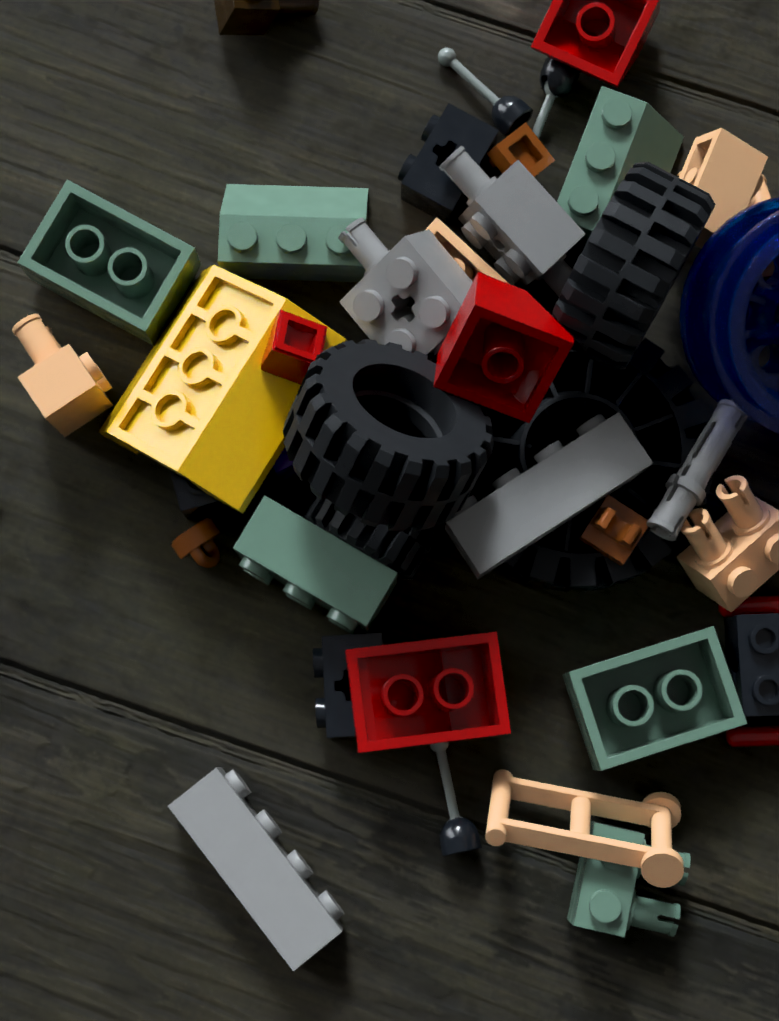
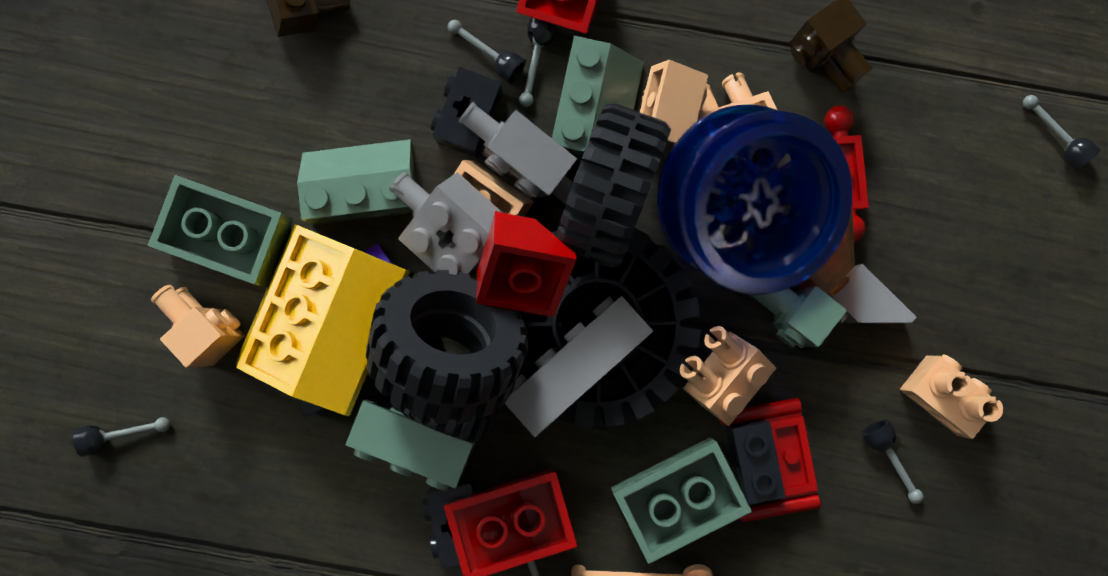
camera: 10 degrees left, 5 degrees up
dark orange tile [171,518,221,568] -> none
red slope [261,309,327,385] -> none
dark orange tile [487,122,555,177] -> none
dark orange tile [579,495,648,566] -> none
light grey pin [646,399,749,541] -> none

